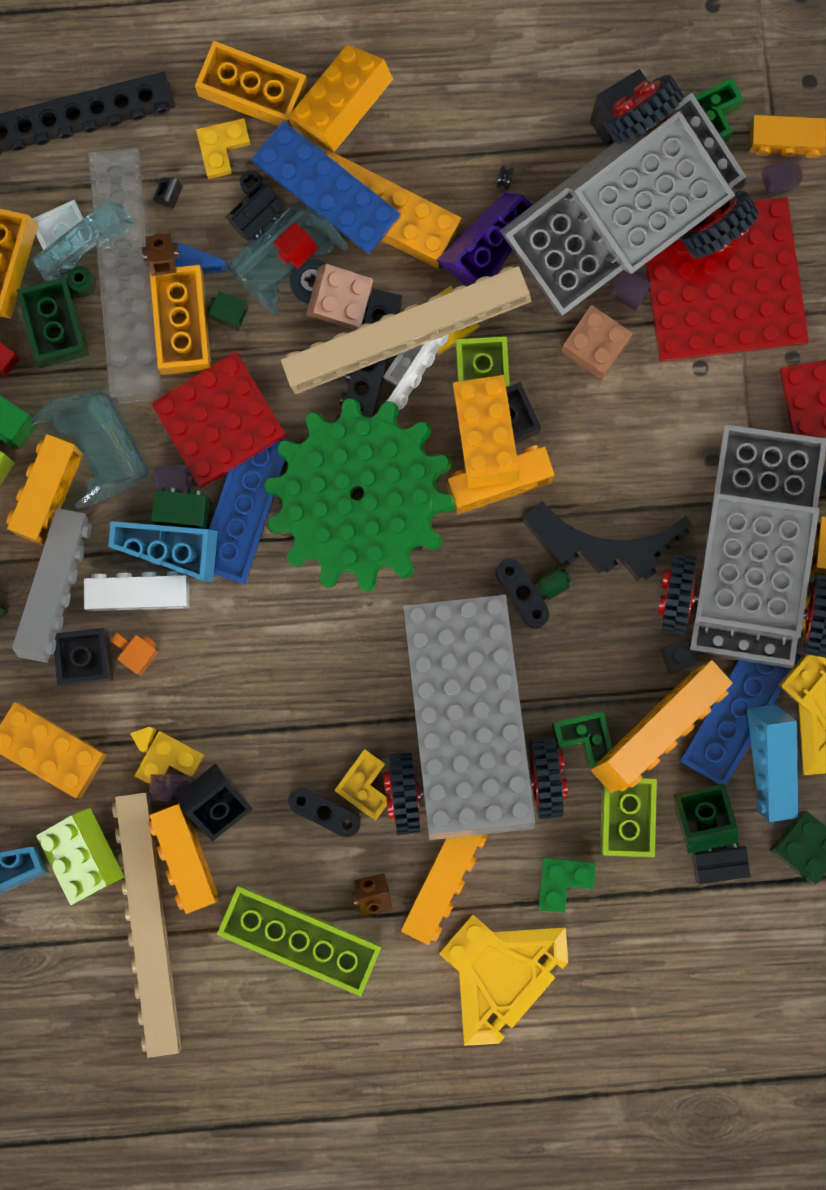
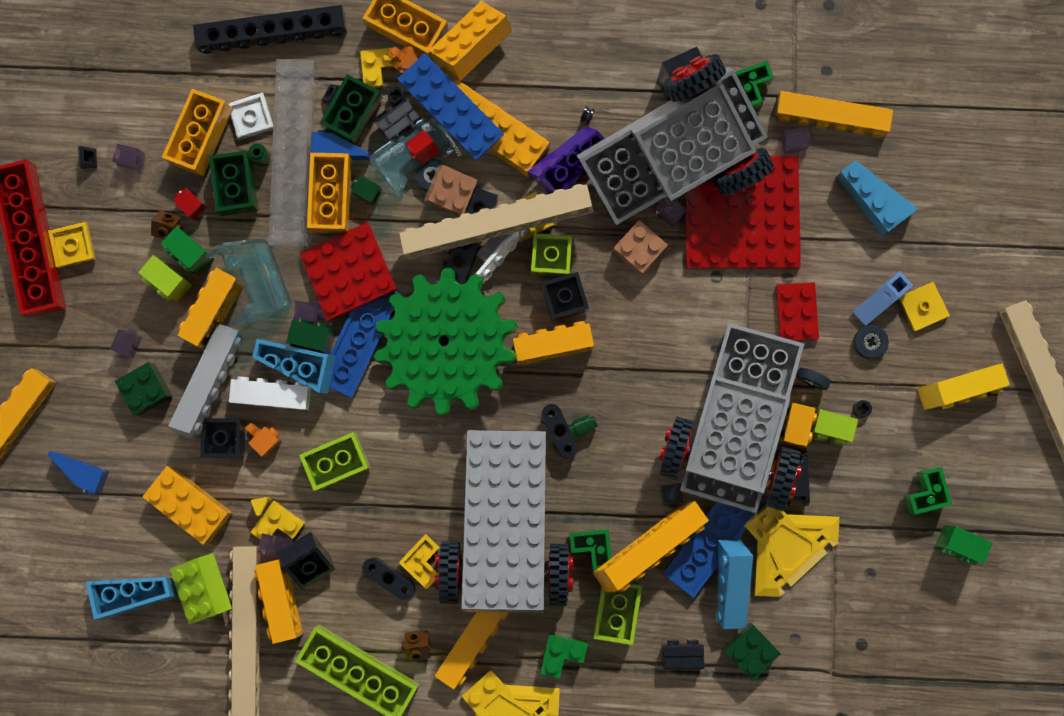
camera: 10 degrees right, 0 degrees up
clear light blue arch [32,200,134,281] -> none
reddish brown brick [142,233,180,276] -> none
light orange brick [453,375,519,489] -> none
black arch [522,501,692,581] -> none
dark green brick [674,784,738,854] -> none
none -> lime brick [299,432,371,491]
none -> dark green brick [320,74,383,146]
none -> orange brick [387,46,424,75]

